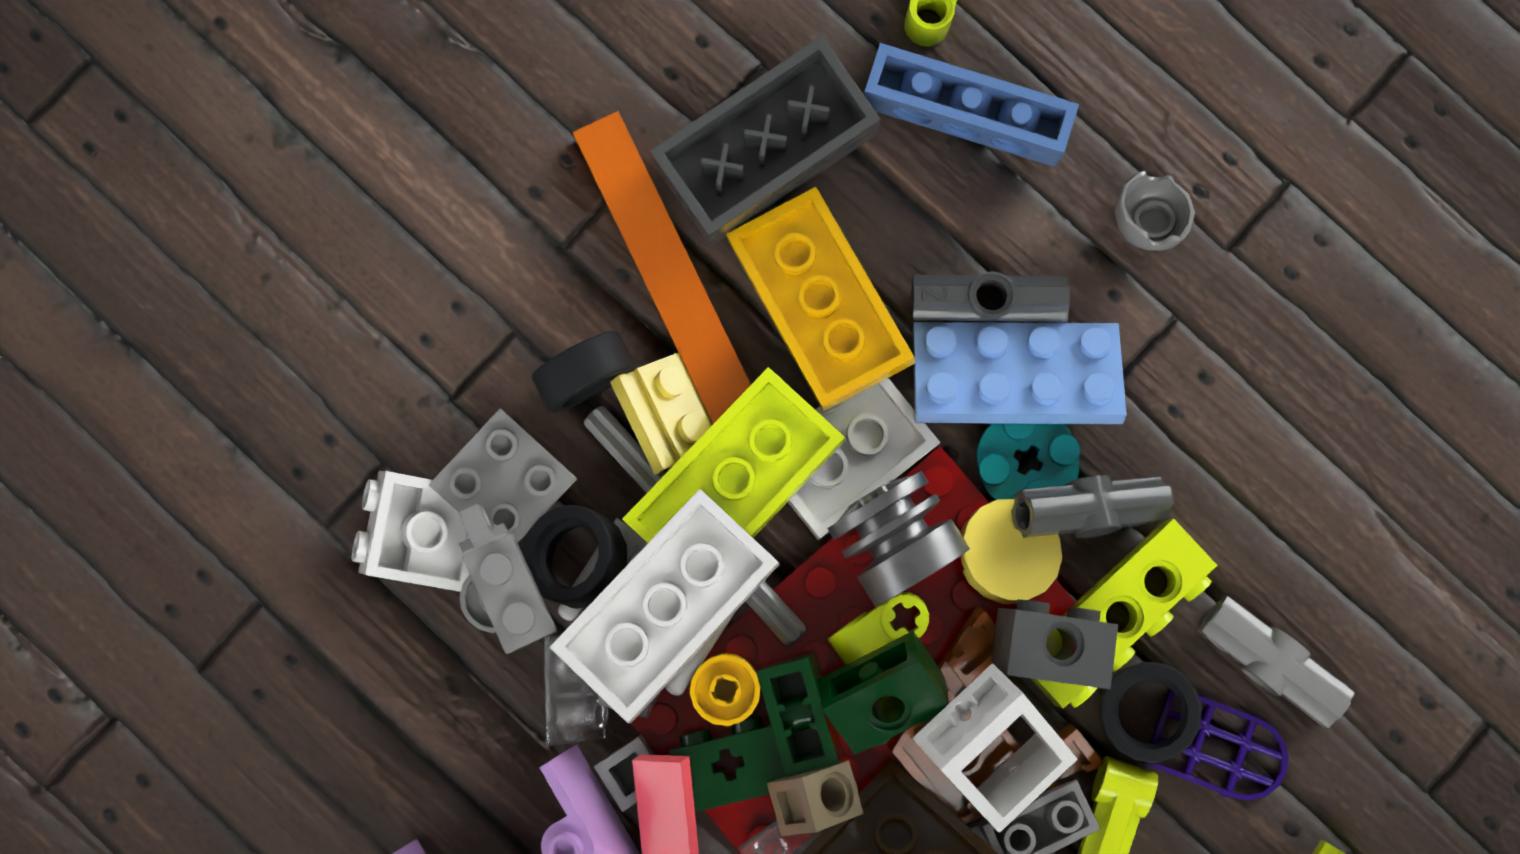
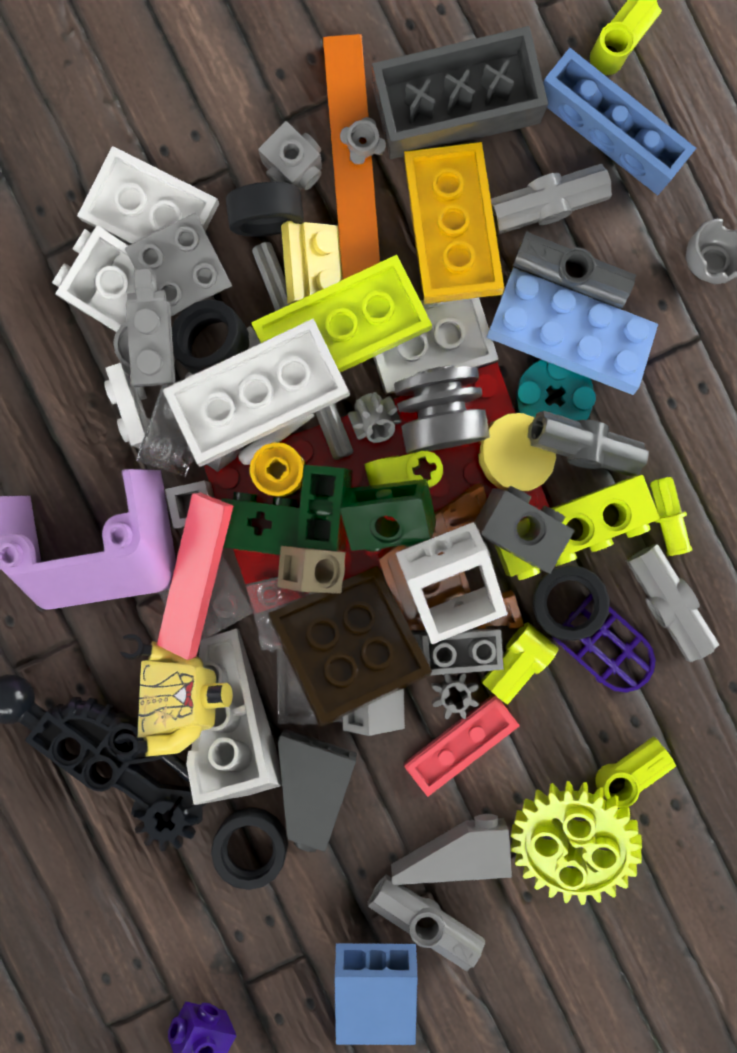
camera: 20 degrees right, 5 degrees up
none -> white plate [77,146,219,245]
none -> white plate [104,363,159,449]
none -> light grey brick [258,121,322,191]
none -> light grey plate [340,117,386,165]
none -> light grey gear [348,392,401,443]
none -> light grey piece [491,164,612,235]
none -> neon yellow axle [650,477,692,556]

